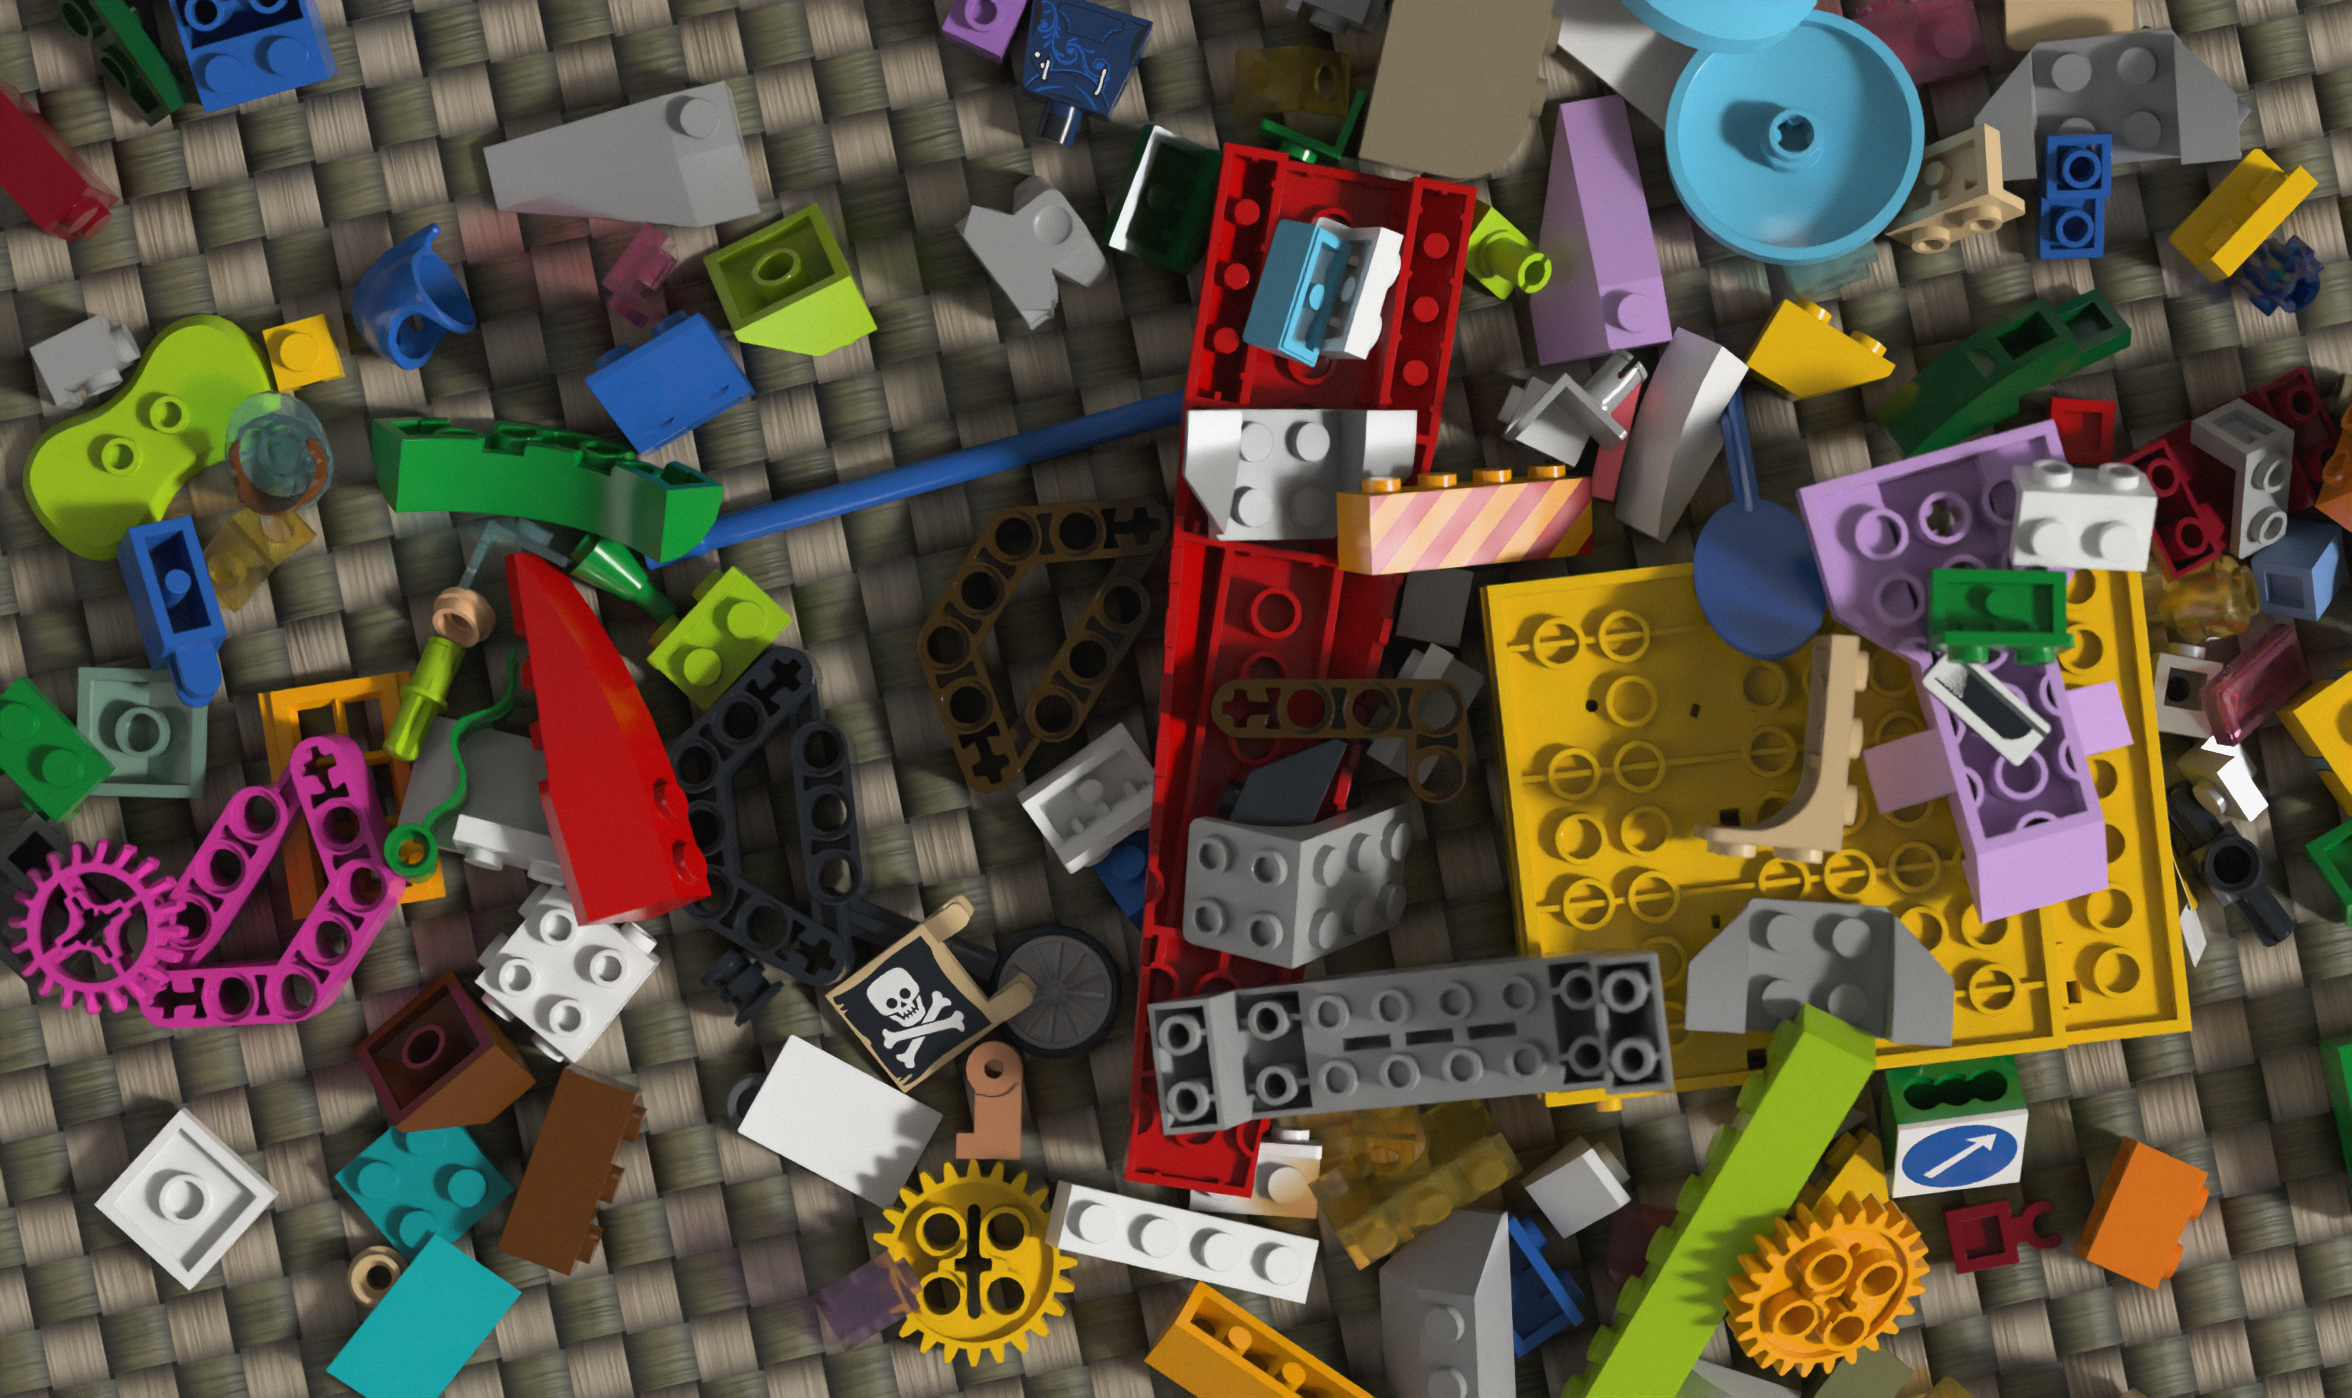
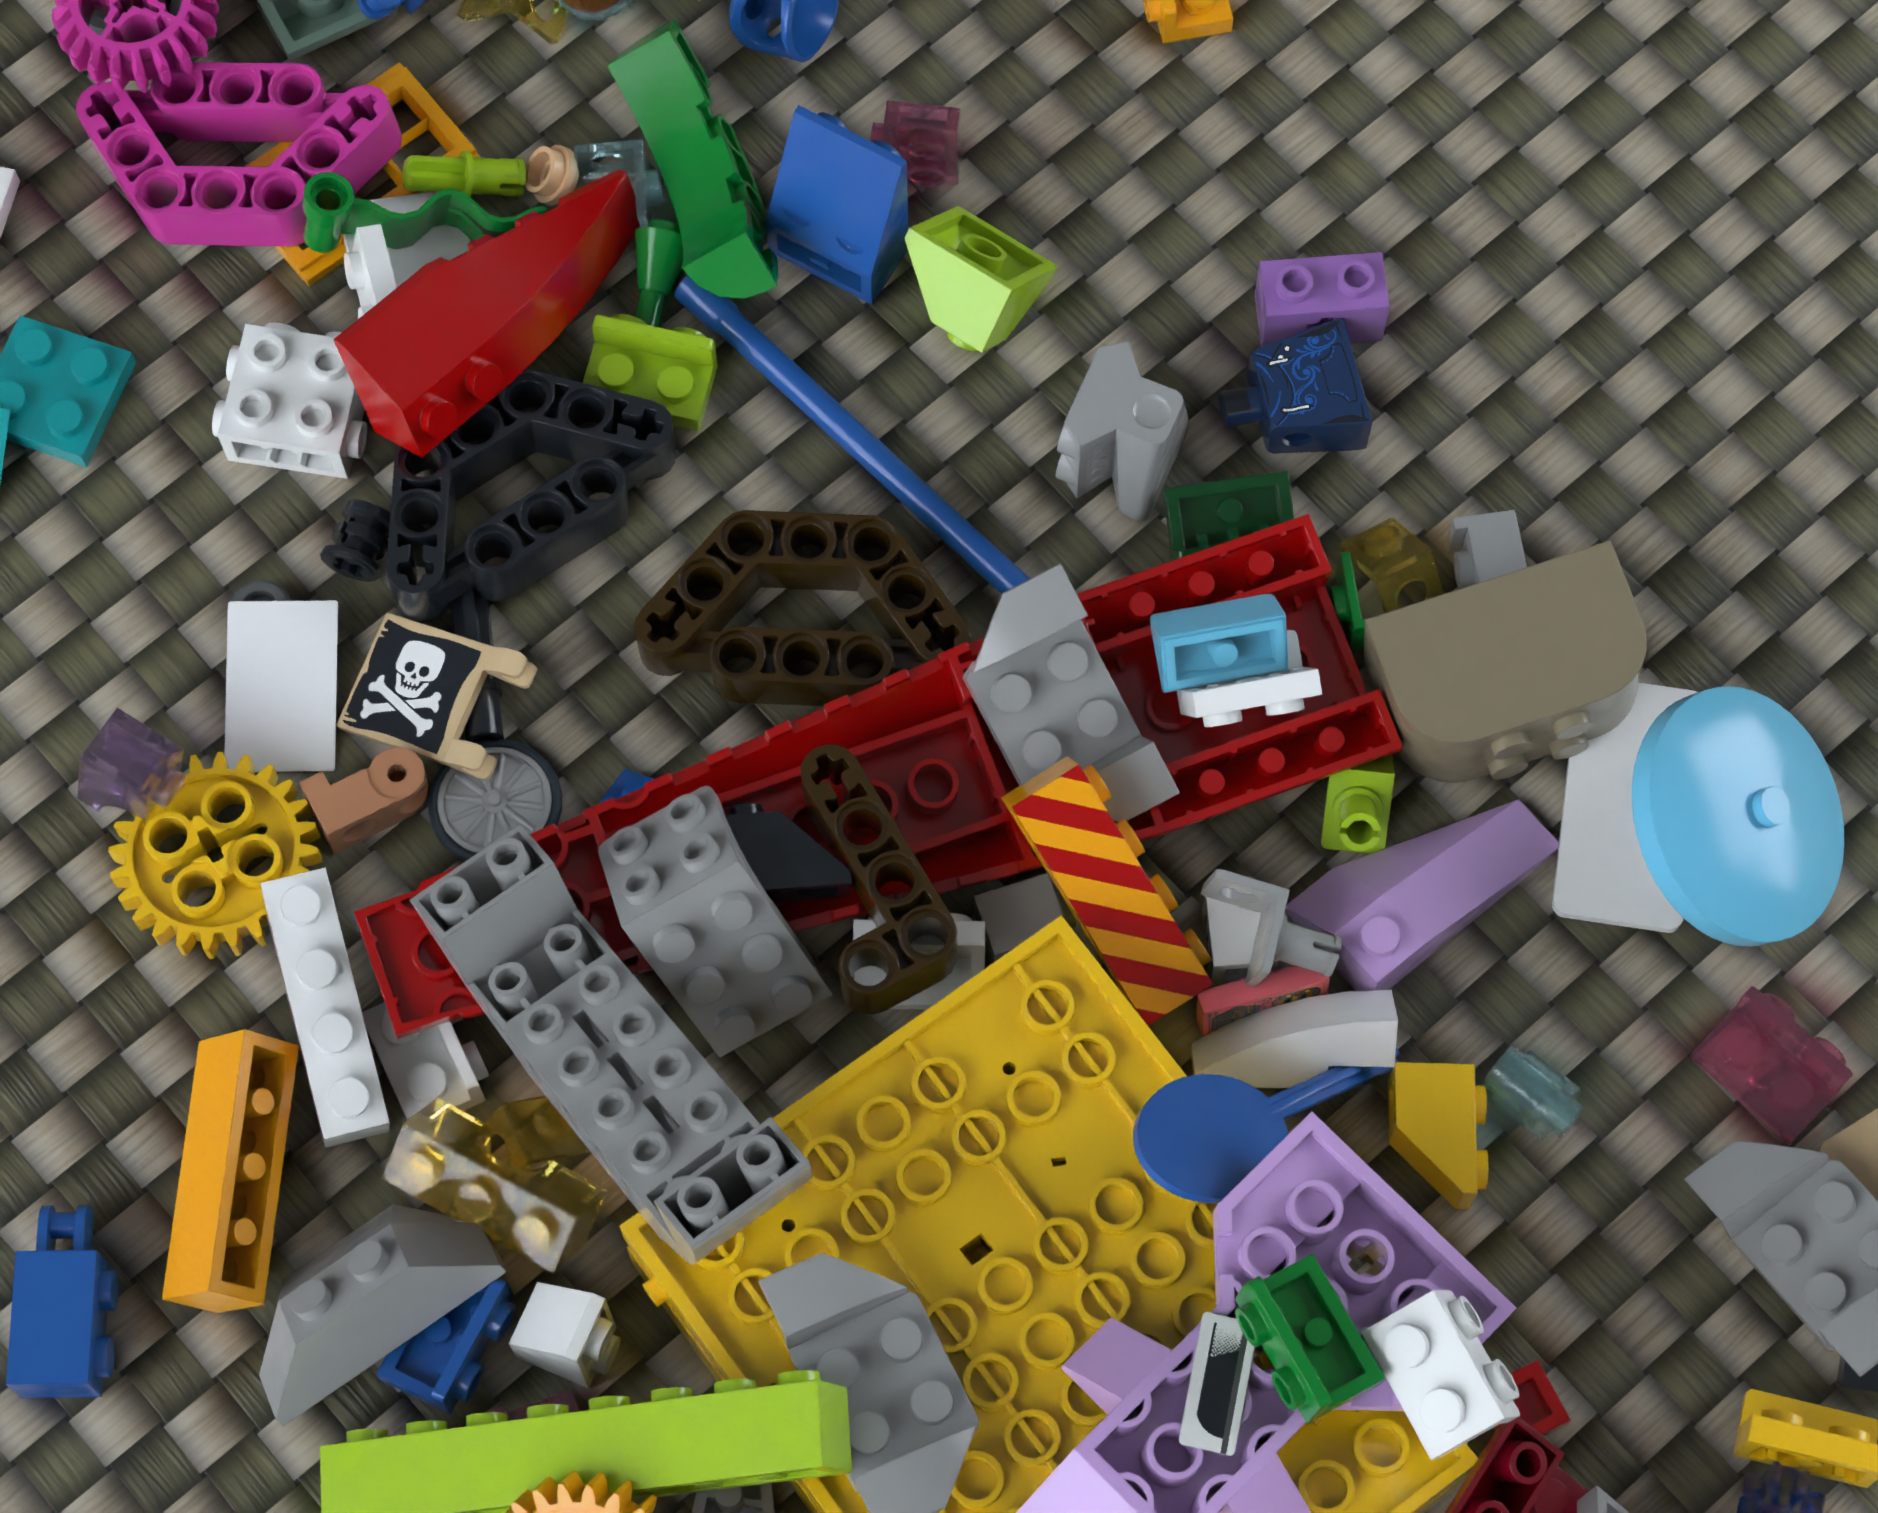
camera: 65 degrees right, 20 degrees down
reddish brown slope [353,968,537,1133] -> none
light grey wedge [483,81,761,229] -> none
reddish brown brick [497,1063,647,1276] -> none
white bracket [1016,722,1154,874] -> none
medium azure dish [1664,9,1925,266] -> none
tan bracket [1693,635,1868,863] -> none
dark green slope [1874,288,2132,460] -> none
tan bracket [1884,123,2025,254] -> none
blue slope [2035,132,2112,260] -> none

